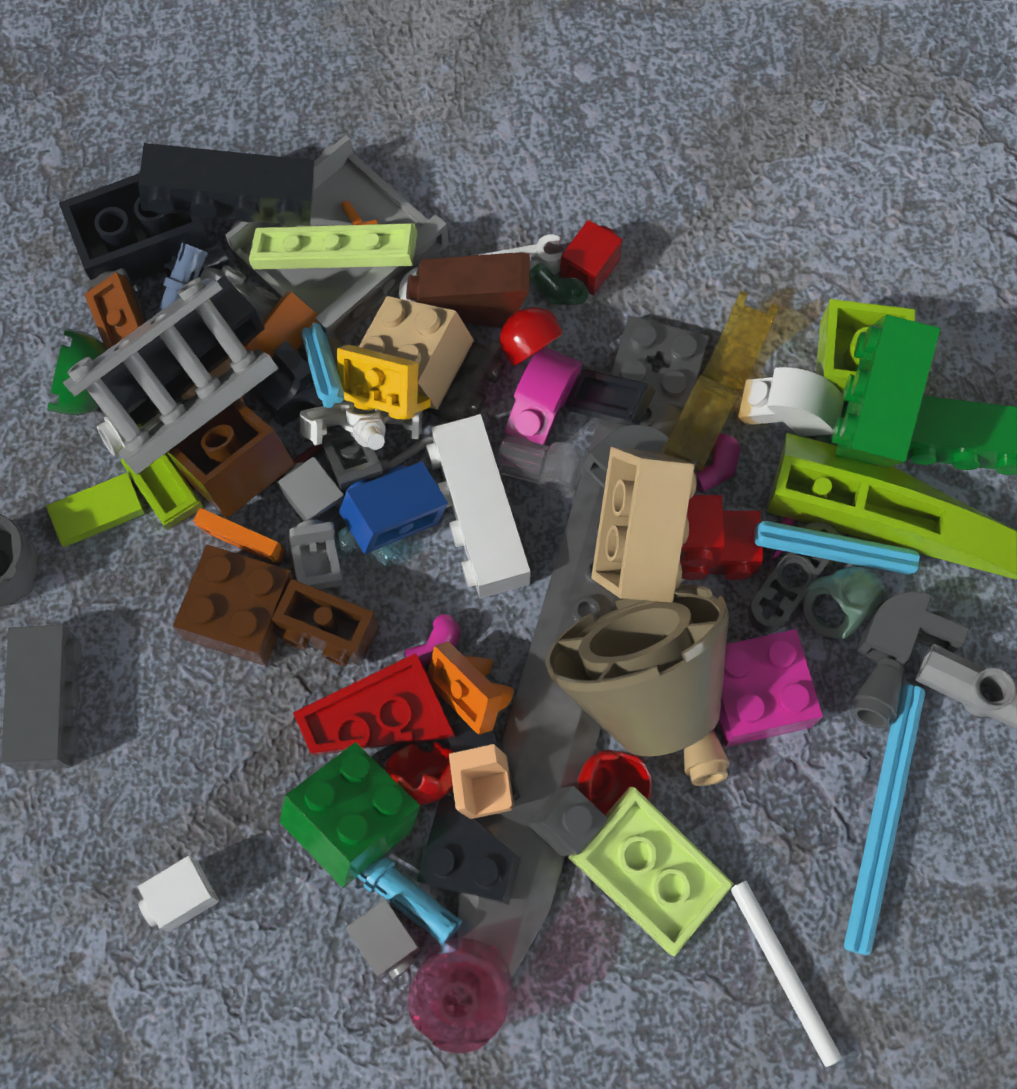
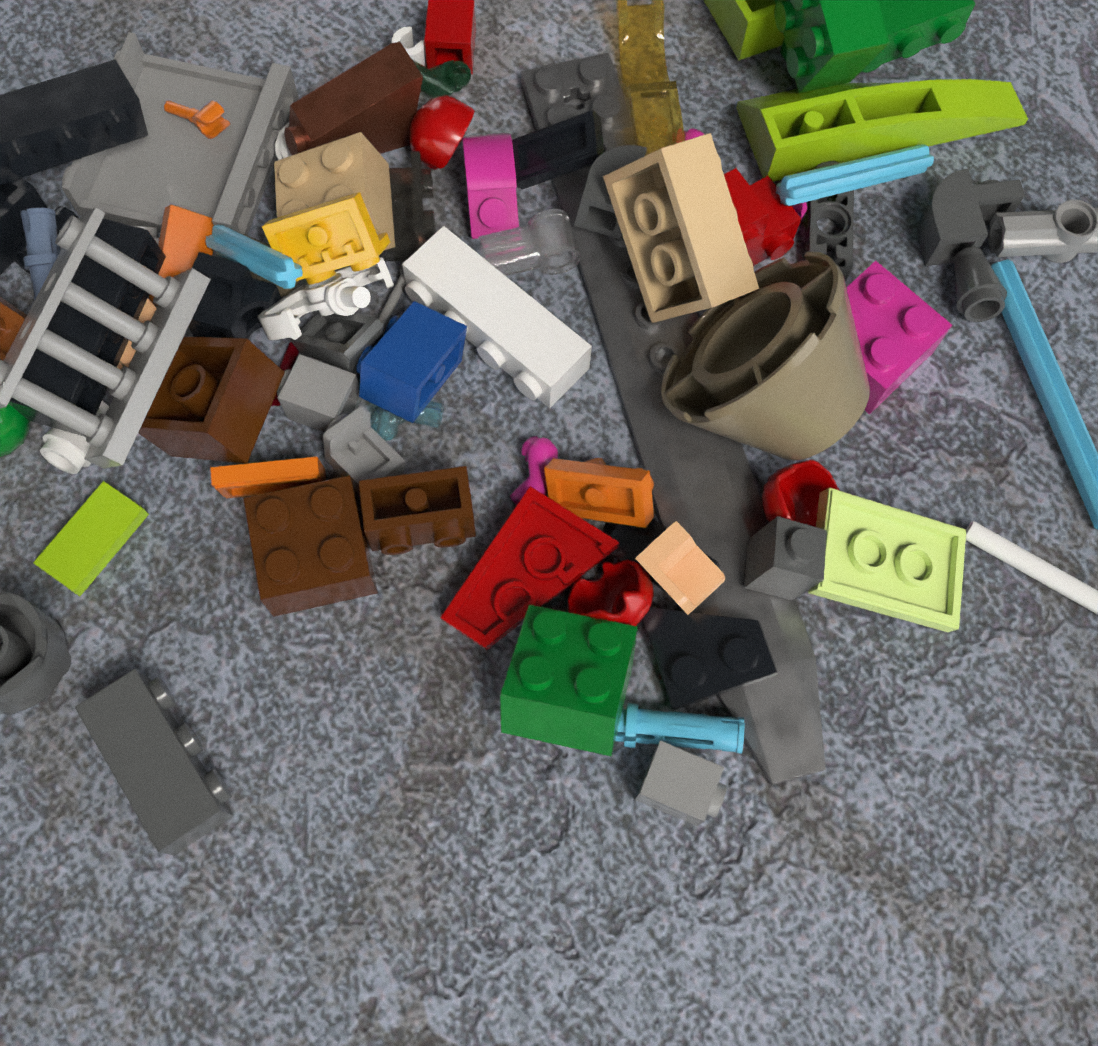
camera: 35 degrees left, 0 degrees up
lime tile [120,452,203,530] -> none
white brick [137,856,220,932] -> none
yellowish green tile [249,223,417,269] -> none
clear pink brick [408,938,512,1053] -> none
tan cone [684,729,730,786] -> none
white brick [738,367,844,437] -> none
sand green piece [802,566,885,639] -> none

